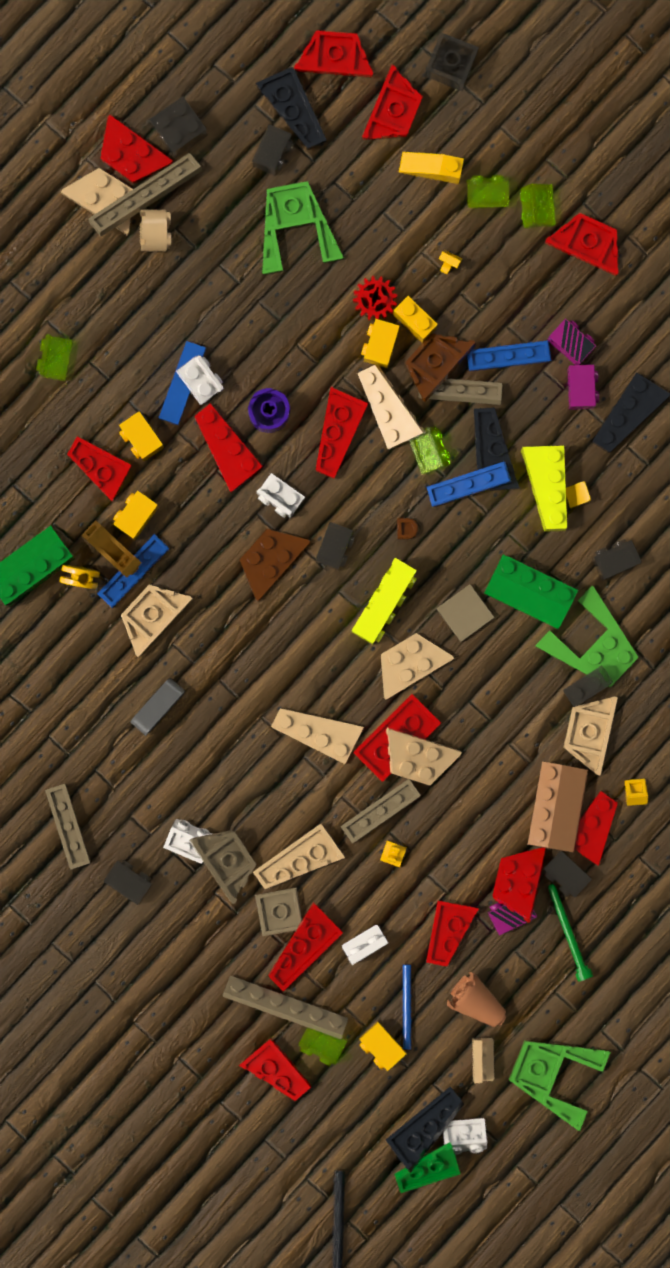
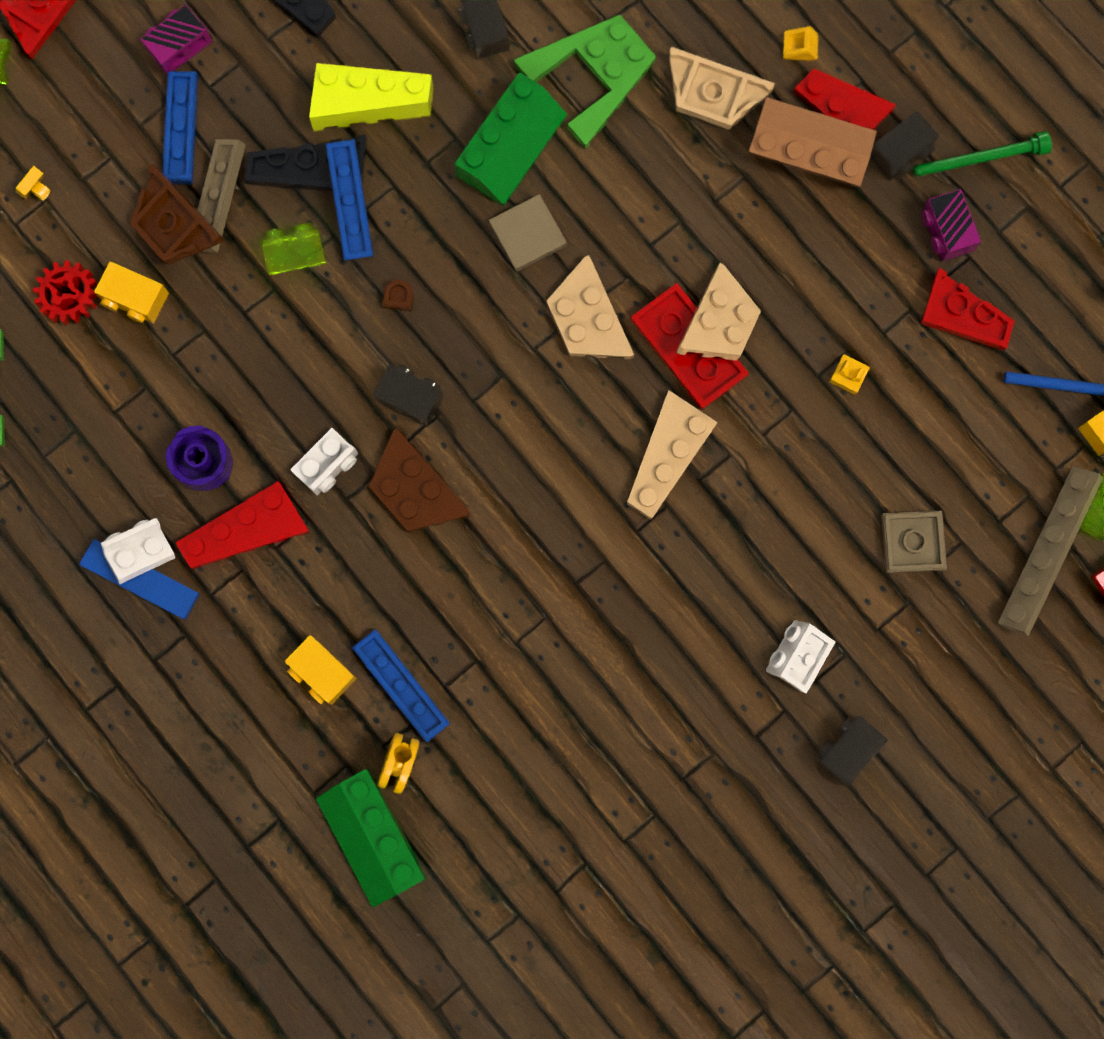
camera: 85 degrees left, 5 degrees down
clear neon green bracket [37,334,73,381] -> none
dark tan plate [45,784,91,870] -> none
red wing [67,436,132,502] -> none
pearl gold arch [81,520,141,578] -> none
yellow brick [119,411,164,461] -> none
tan wing [121,585,193,657] -> none
dark grey beam [130,677,186,736] -> none
dark tan wing [189,830,256,904] -> none
tan wing [253,824,345,889] -> none
red wing [268,902,343,991] -> none
red wing [315,387,368,479] -> none
dark tan plate [341,779,421,844] -> none
white bracket [342,925,388,965] -> none
neon yellow wedge [352,558,417,645] -> none
tan wing [358,365,426,449] -> none
yellow brick [393,296,438,343] -> none
nougat cone [447,972,506,1027] -> none
red wing [493,847,546,922] -> none
clear smoke brick [563,665,613,708] -> none
yellow slope [566,481,591,508] -> none
magenta brick [568,365,599,410] -> none

